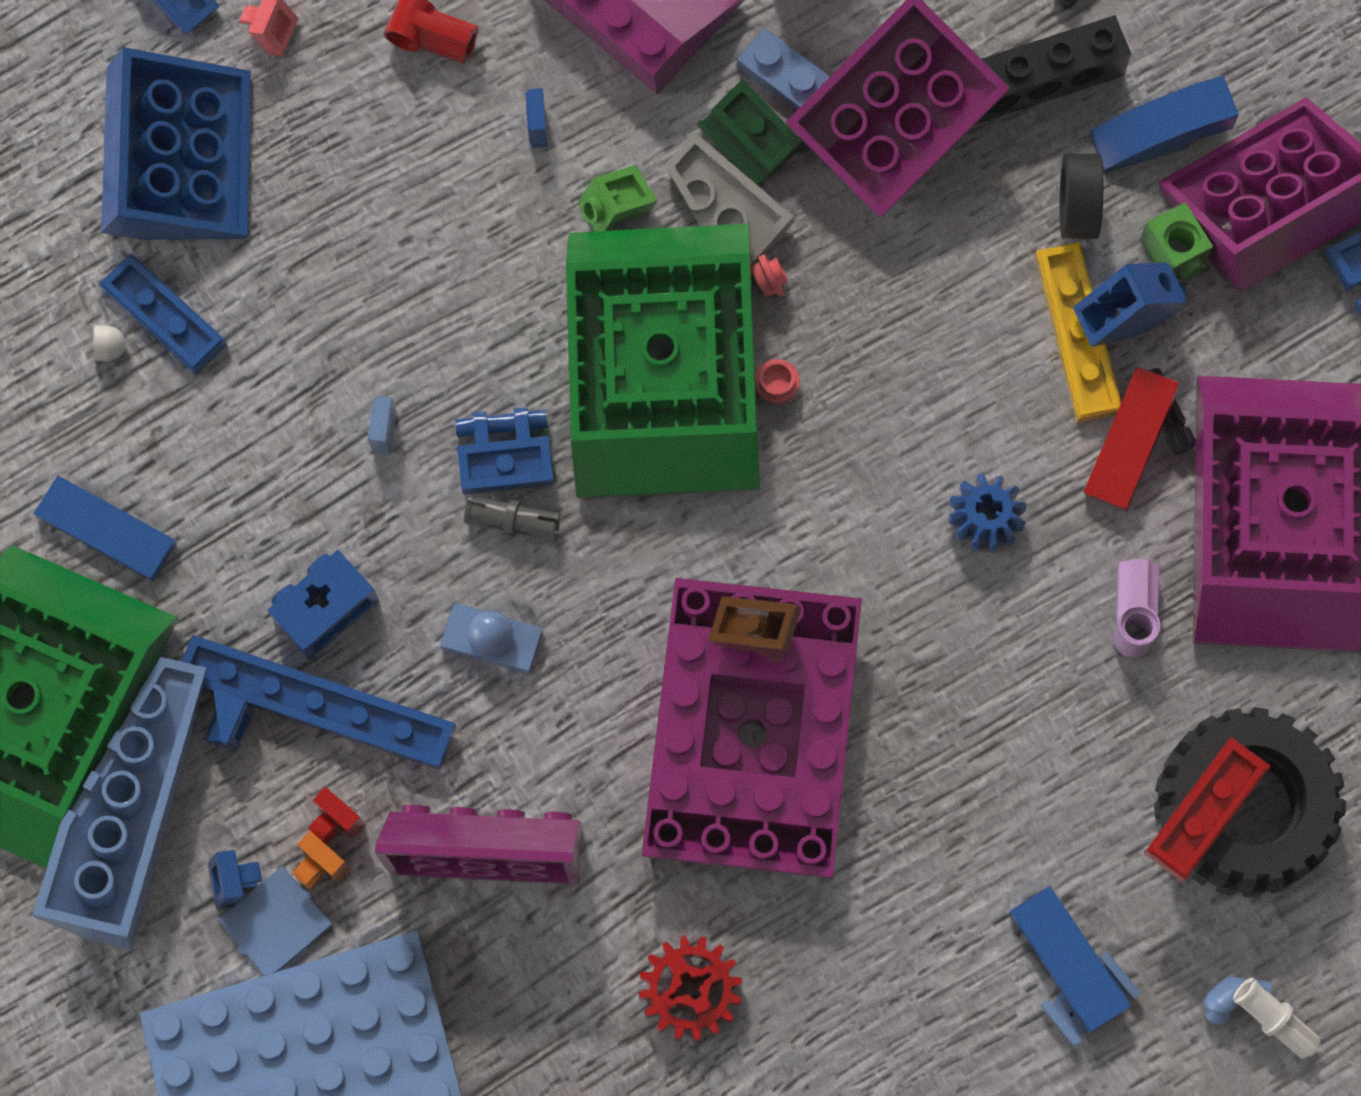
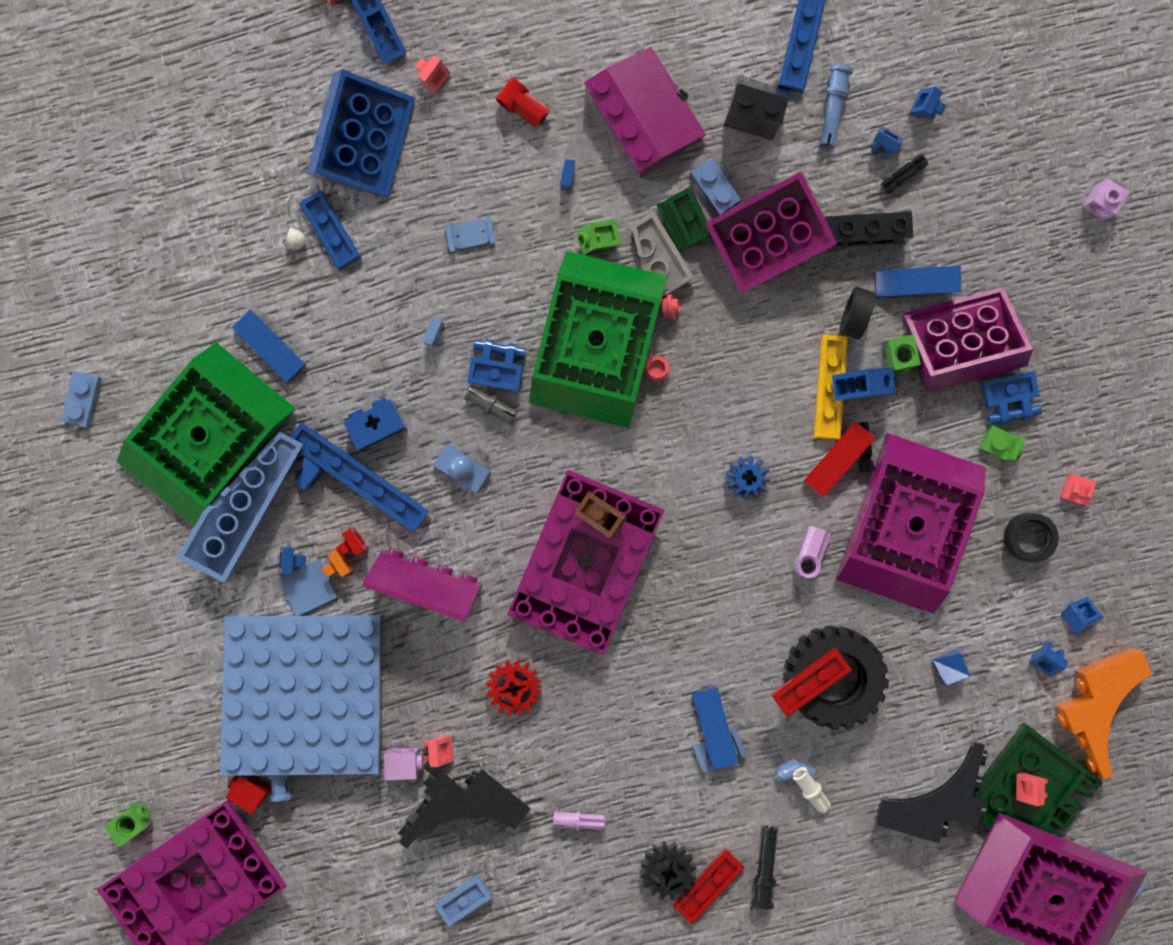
camera: 15 degrees right, 15 degrees up
none -> medium blue piece [445,215,496,252]

